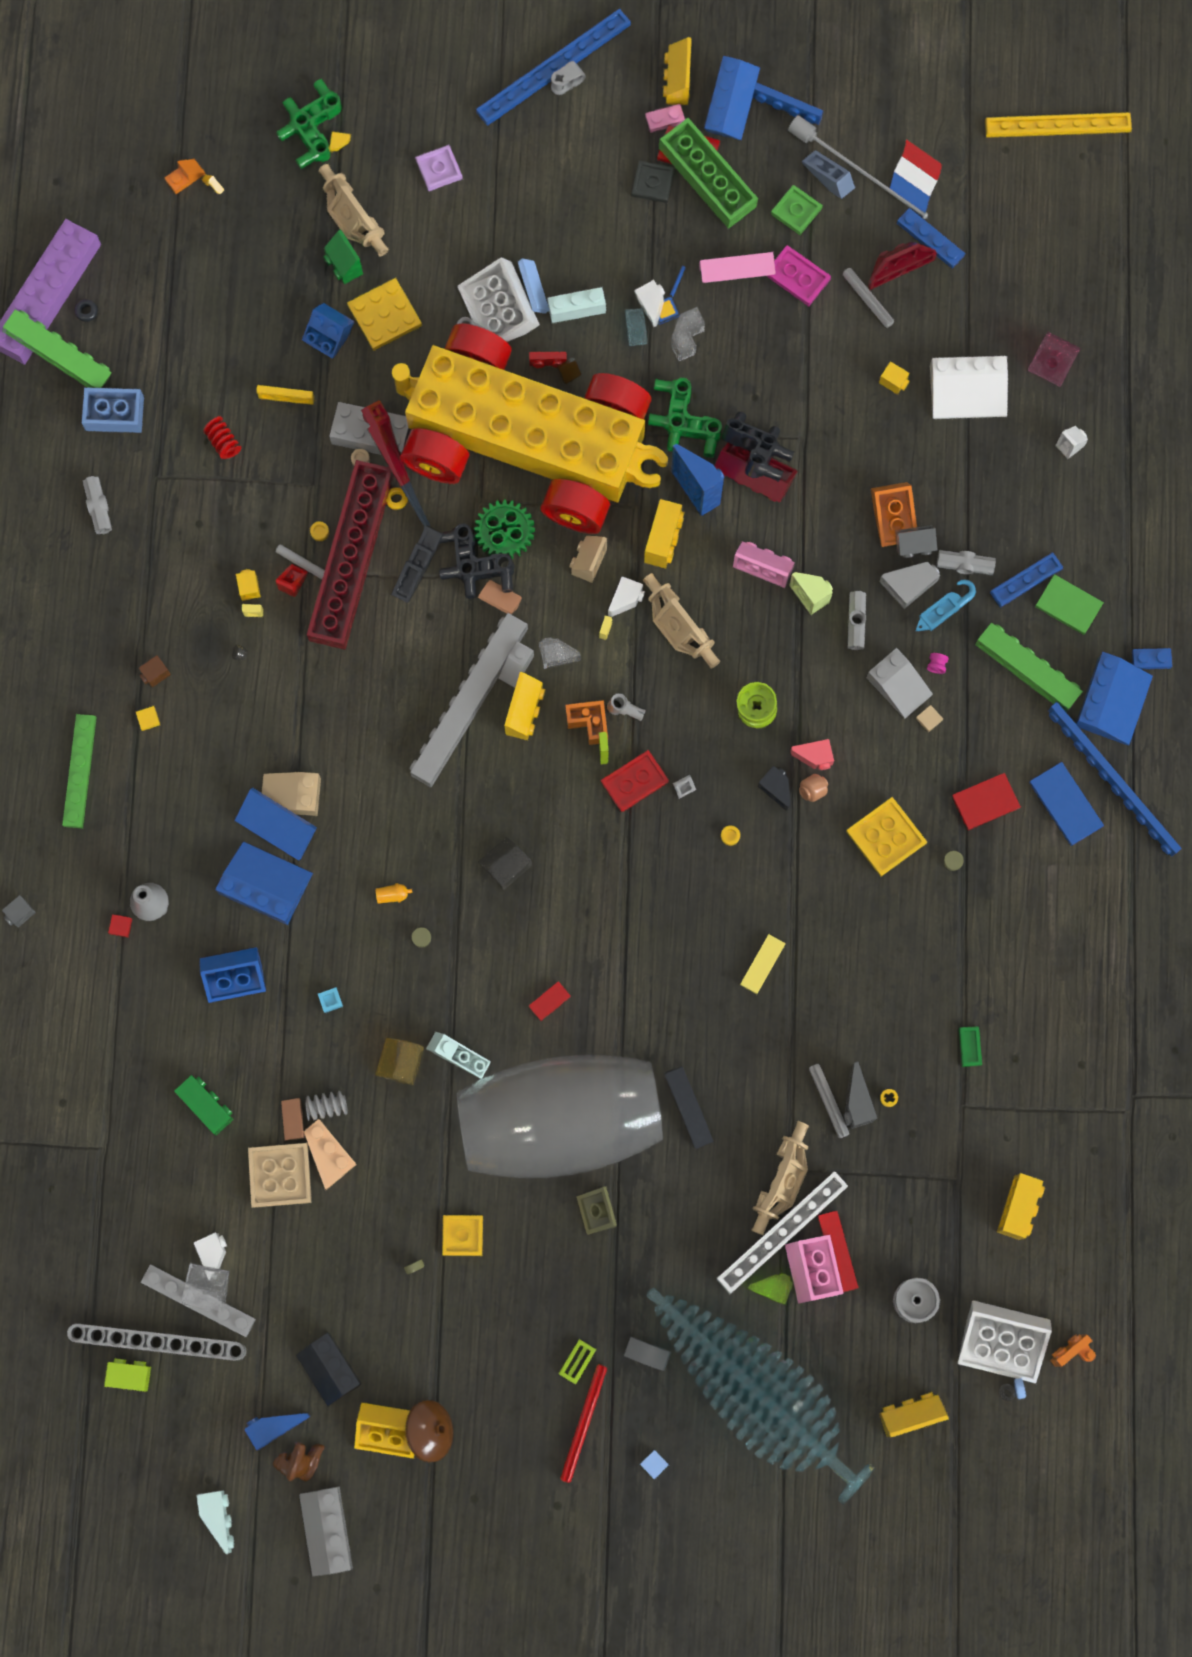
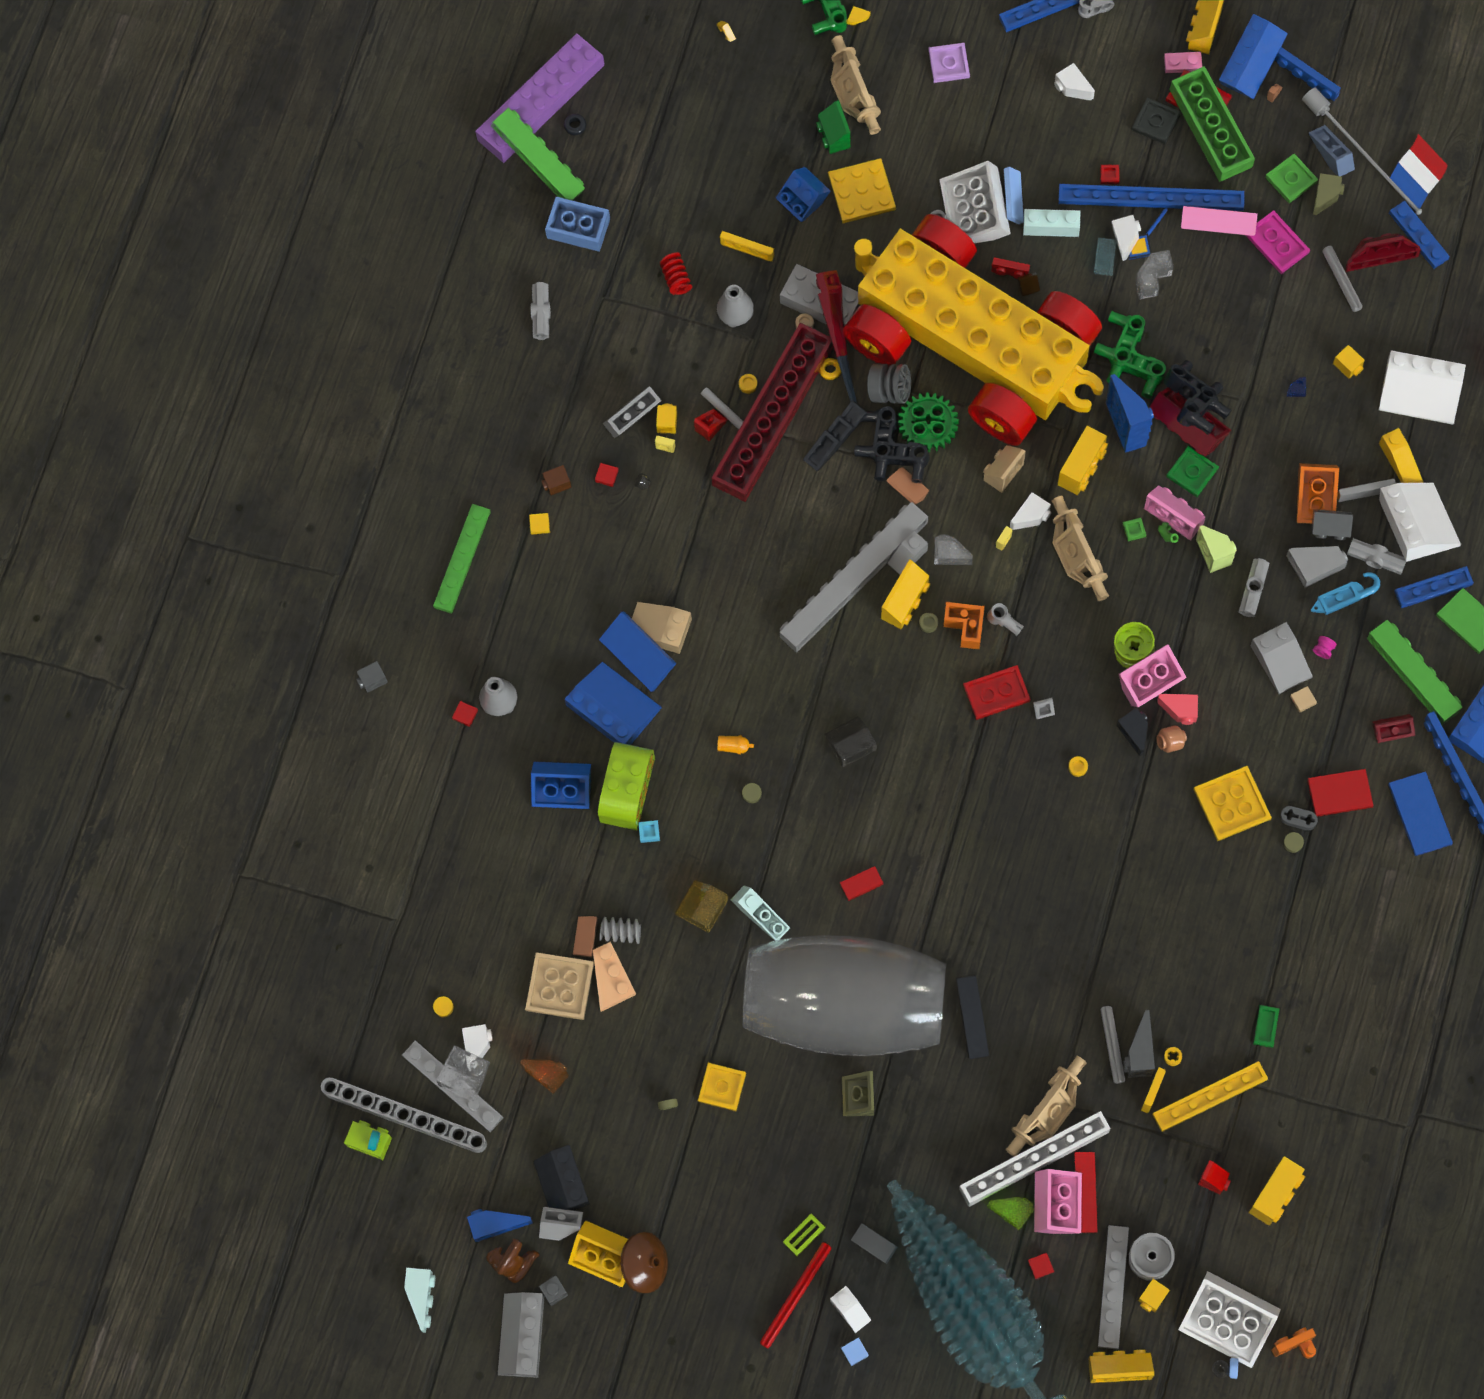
camera: 20 degrees right, 5 degrees down
orange slope [165,159,205,194] -> none
green brick [174,1075,234,1135] -> none
lime tile [599,732,608,764] -> none
light yellow tile [740,934,785,994] -> none
none -> teal tile [368,1130,380,1151]
none -> yellow tile [433,996,454,1017]
none -> clear orange slope [520,1059,568,1094]
none -> light grey slope [539,1207,583,1241]
none -> dark grey brick [539,1276,568,1306]
none -> red tile [595,463,619,487]
none -> lime brick [598,742,655,830]
none -> light grey brick [603,386,661,438]
none -> light grey cone [717,285,753,327]
none -> white slope [830,1286,871,1333]
none -> dark grey wheel [867,363,911,404]
none -> olive tile [919,613,938,633]
none -> red tile [1028,1253,1054,1280]
none -> white slope [1054,63,1095,100]
none -> blue plate [1059,184,1244,211]
none -> light grey plate [1098,1225,1129,1349]
none -> red tile [1100,165,1119,184]
none -> bright pink slope [1119,644,1187,707]
none -> bright green tile [1122,518,1146,541]
none -> yellow brick [1138,1279,1170,1312]
none -> yellow tile [1141,1067,1166,1113]
none -> yellow plate [1152,1061,1268,1132]
none -> bright green arm [1158,522,1179,543]
none -> green tile [1166,446,1219,497]
none -> red slope [1198,1160,1231,1194]
none -> nougat tile [1267,84,1282,103]
none -> dark grey beam [1280,806,1318,830]
none -> clear blue tile [1287,377,1306,397]
none -> olive slope [1313,173,1345,215]
none -> light grey tile [1337,479,1396,502]
none -> dark red slope [1372,714,1416,743]
none -> yellow slope [1379,428,1423,483]
none -> white slope [1379,483,1461,562]

